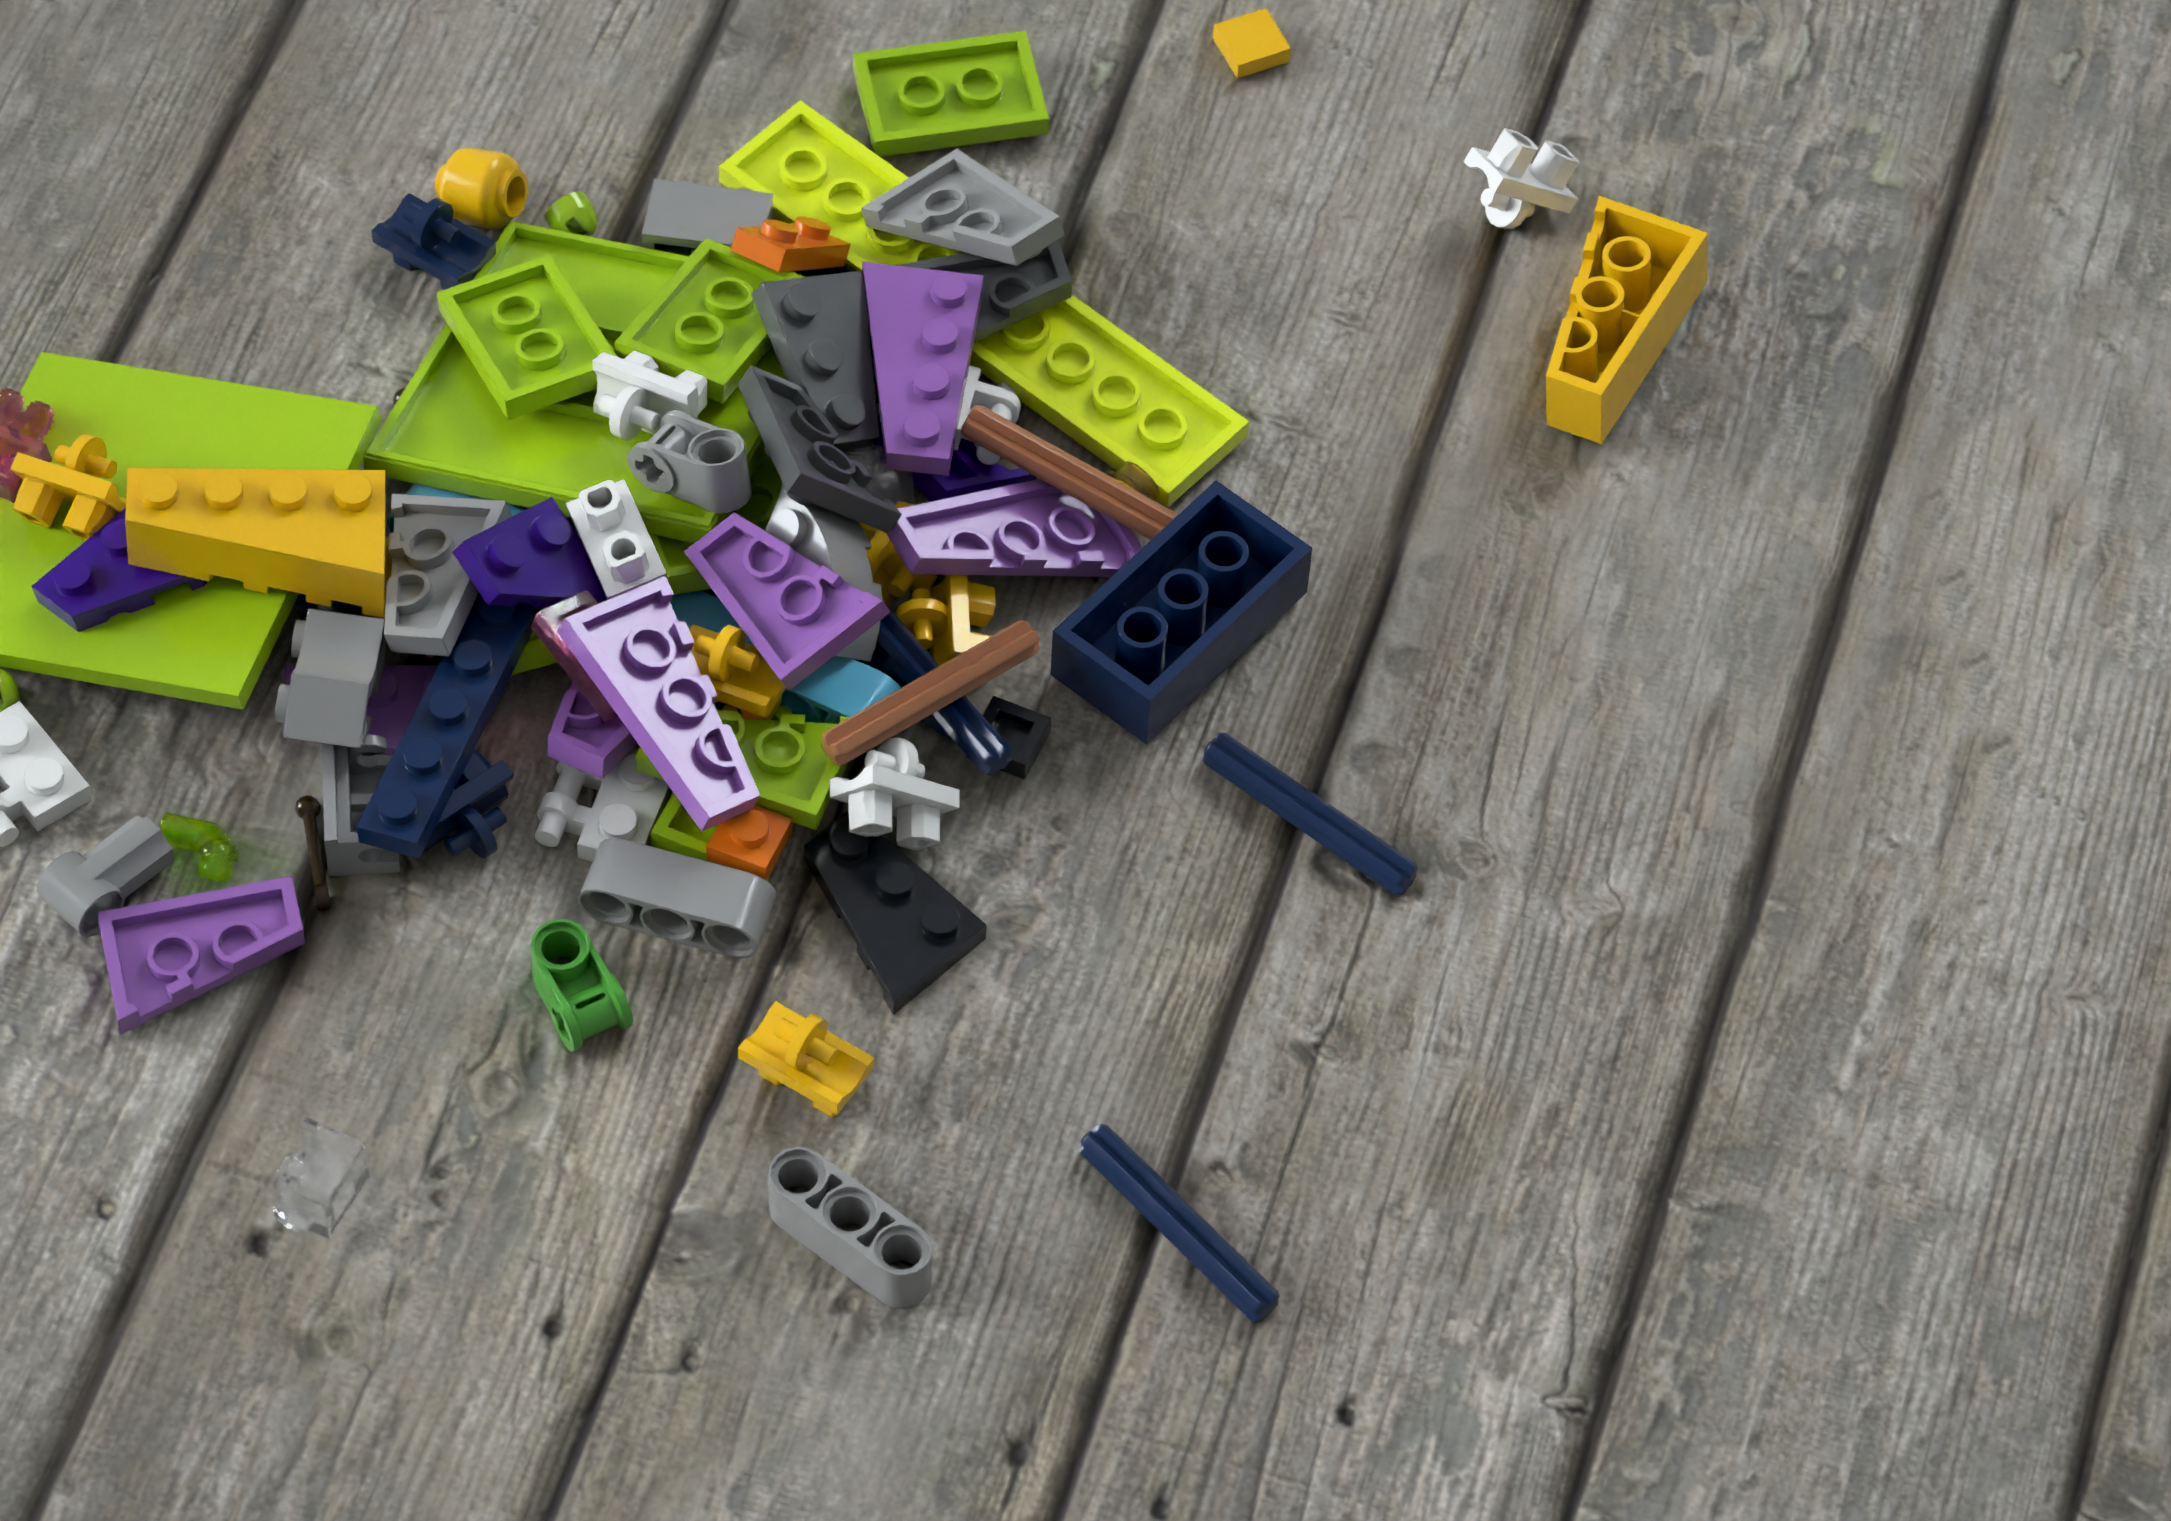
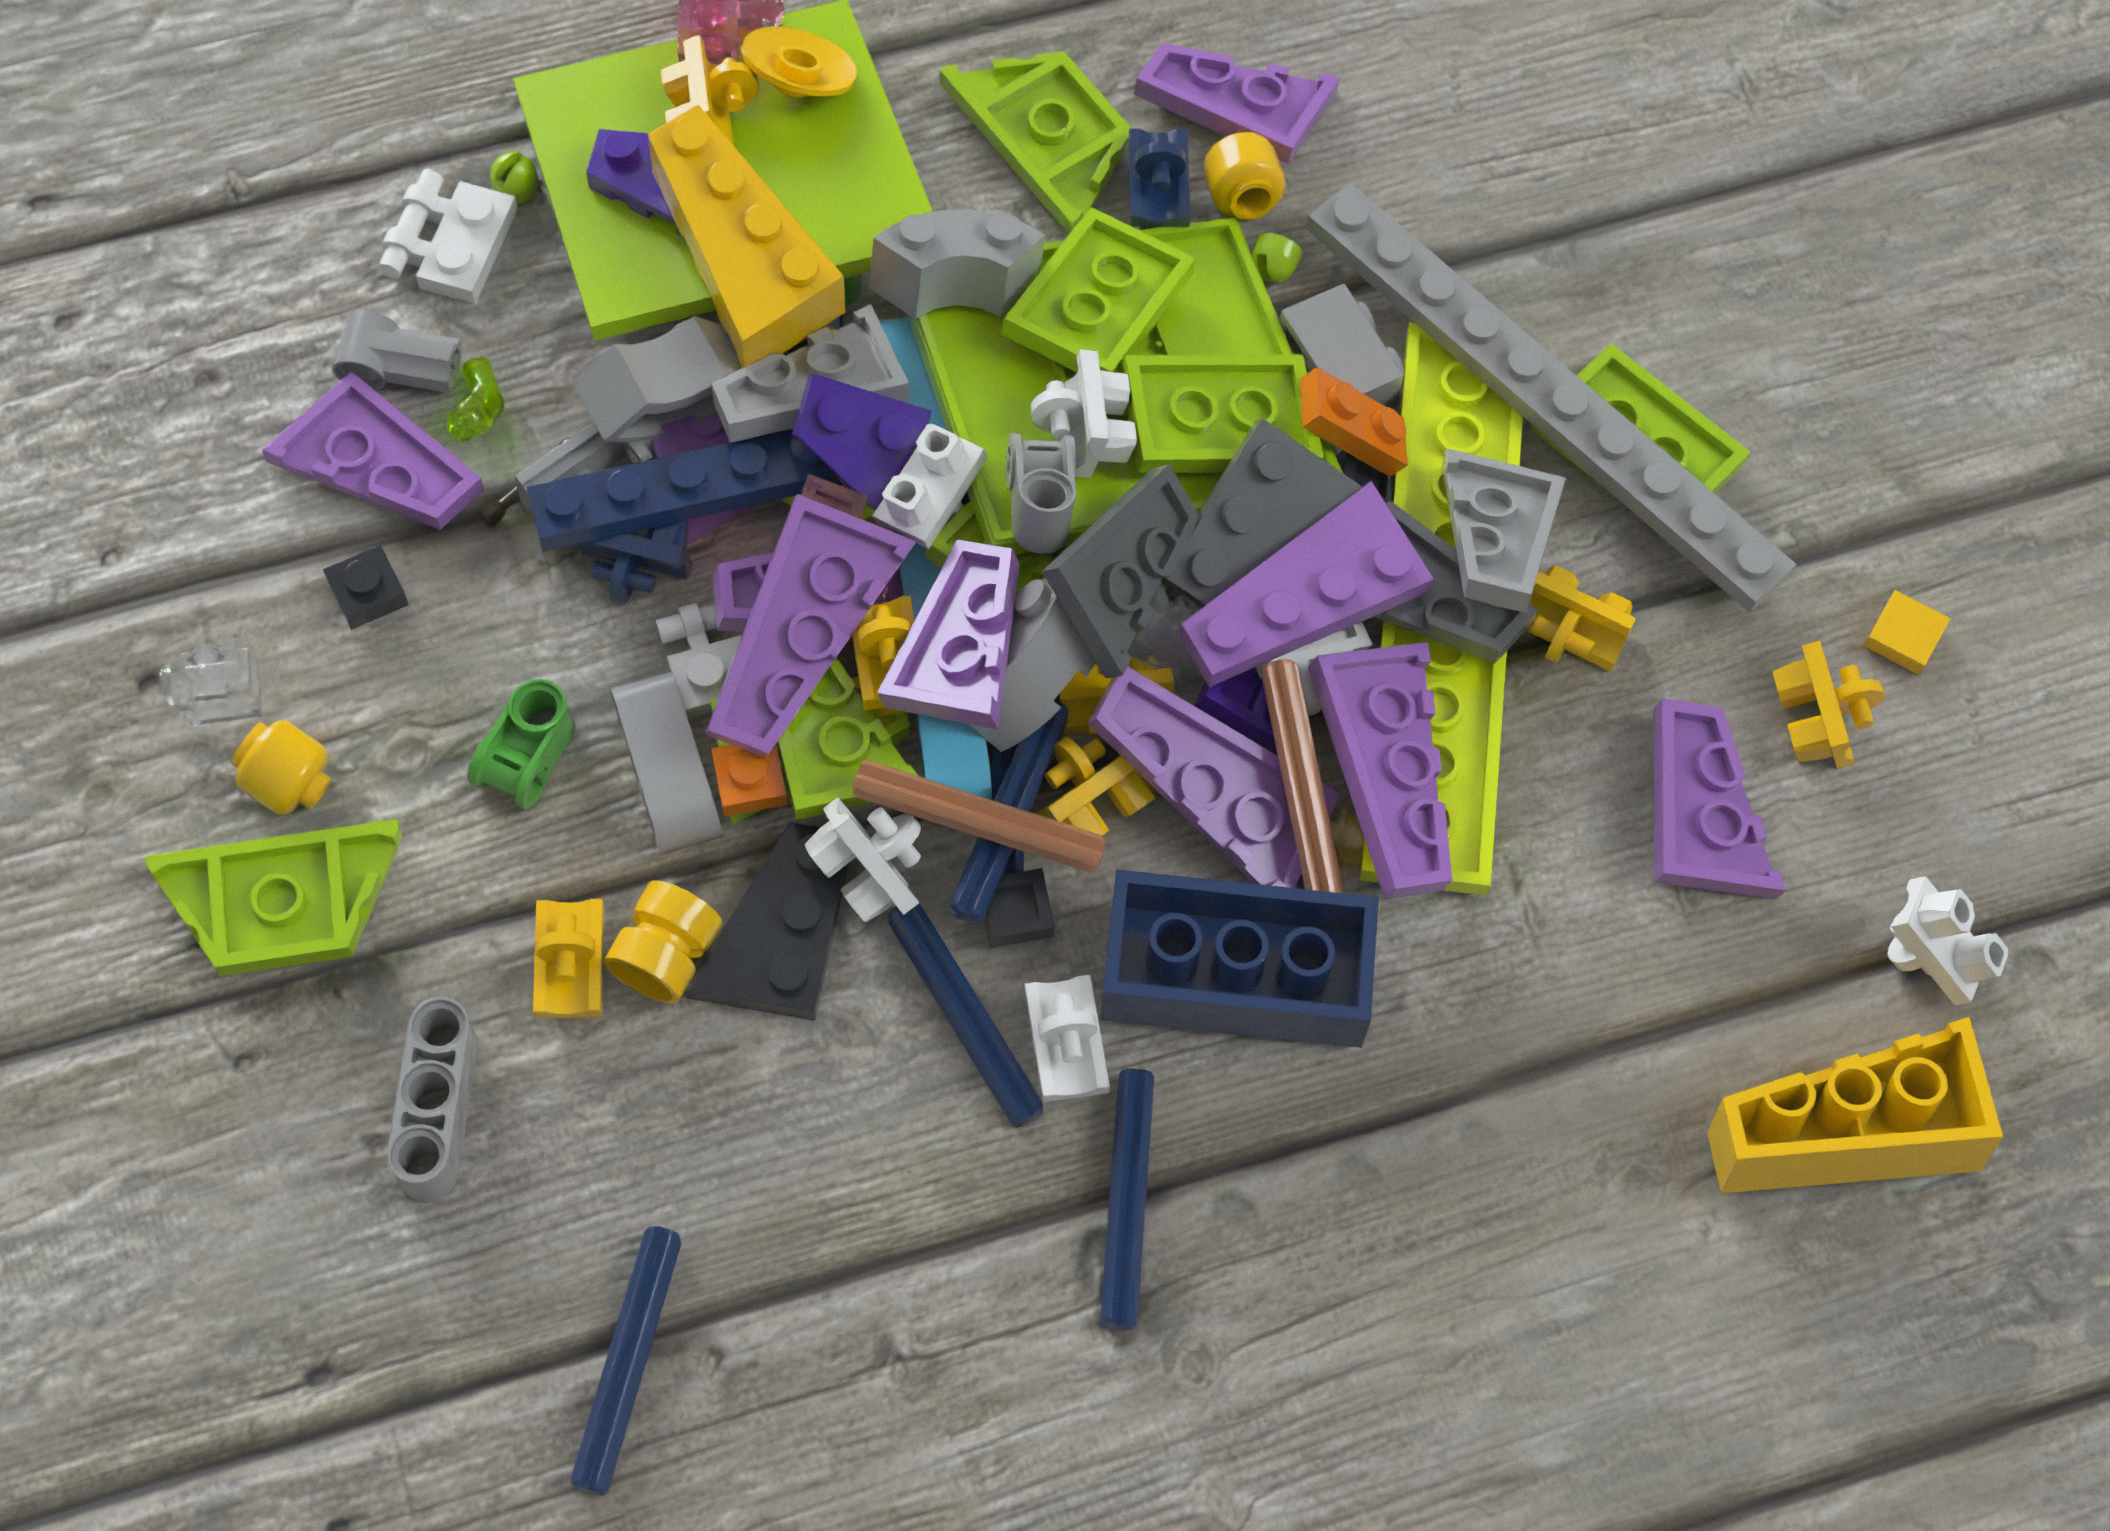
camera: 55 degrees right, 10 degrees up
none -> lime wing [145,819,402,977]
none -> yellow head [230,720,332,816]
none -> black plate [323,544,409,630]
none -> yellow wheel [603,881,723,1004]
none -> yellow dish [741,27,857,98]
none -> light grey brick [868,209,1046,319]
none -> dark blue axle [888,903,1043,1128]
none -> lime wing [939,51,1131,234]
none -> white hips [1025,975,1110,1102]
none -> medium lavender wing [1134,43,1340,164]
none -> light grey plate [1306,182,1797,613]
none -> medium lavender wing [1308,642,1452,899]
none -> yellow hips [1526,565,1636,672]
none -> medium lavender wing [1653,698,1786,900]
none -> yellow hips [1772,641,1886,769]

